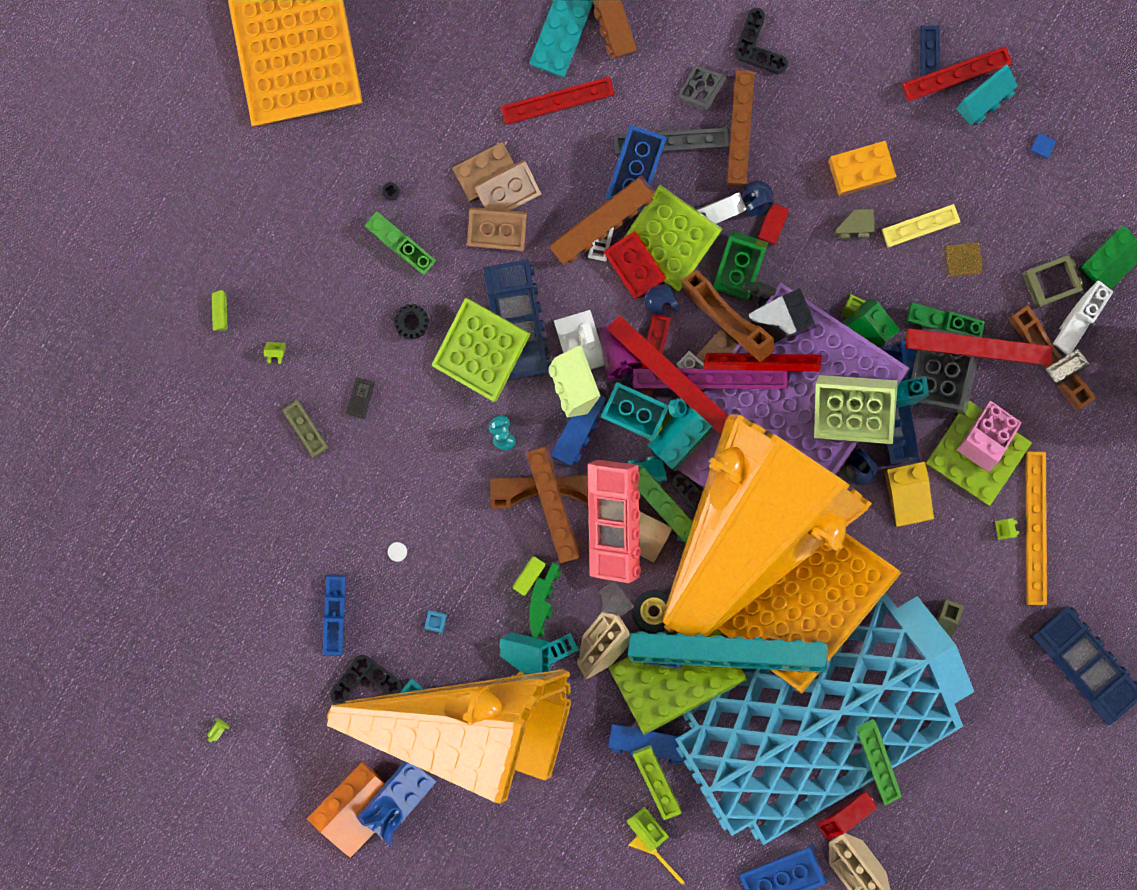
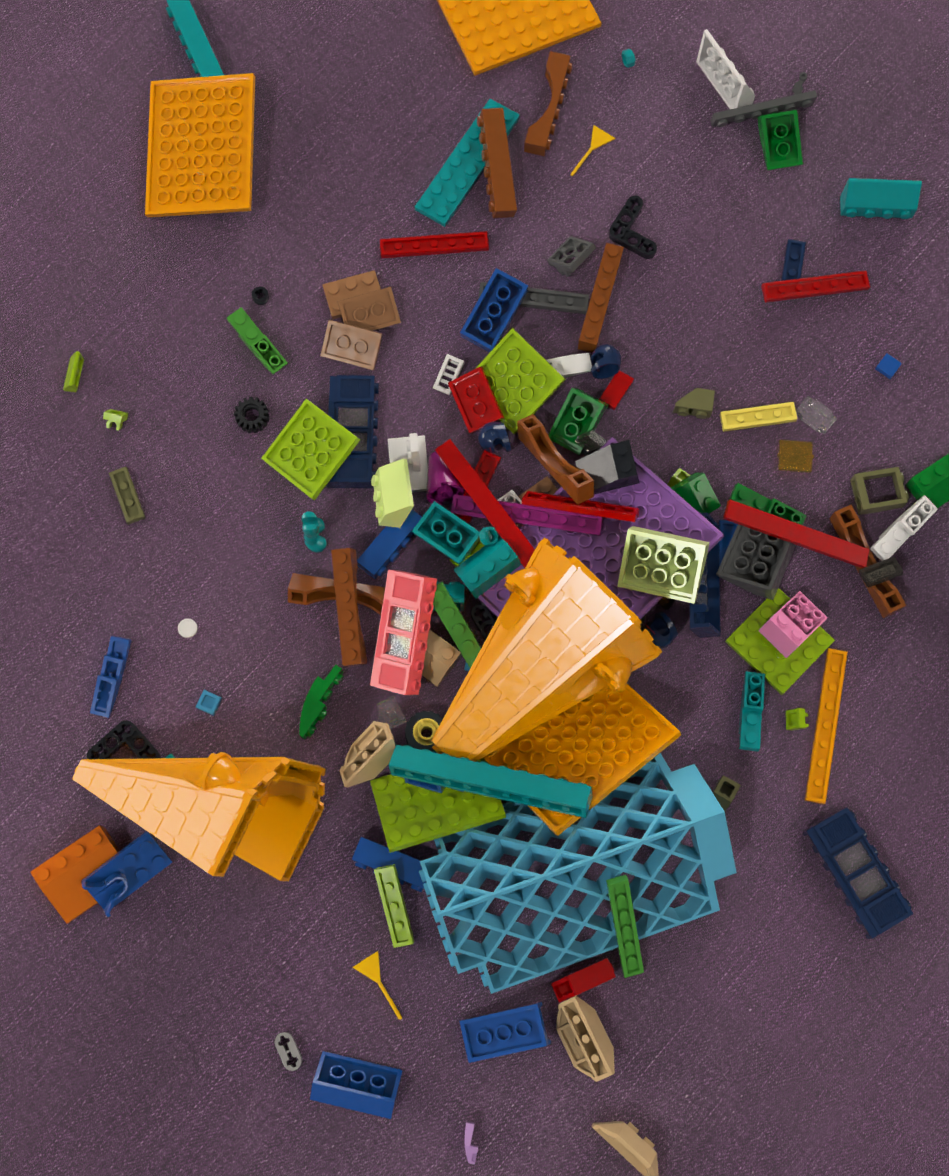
camera: 15 degrees right, 10 degrees down
clear smoke tile [346,377,375,419] -> none
teal slope [499,632,550,675] -> none
lime slope [512,556,545,596] -> none
dark orange brick [549,175,655,265] -> none
teal slope [550,633,579,664] -> none
lime slope [627,807,669,852] -> none
light orange brick [828,141,897,197] -> none
yellow slope [884,462,934,527] -> none
teal slope [896,376,929,407] -> none
teal slope [956,64,1017,126] -> none
none -> teal slope [738,671,765,752]
none -> clear slope [796,396,837,434]

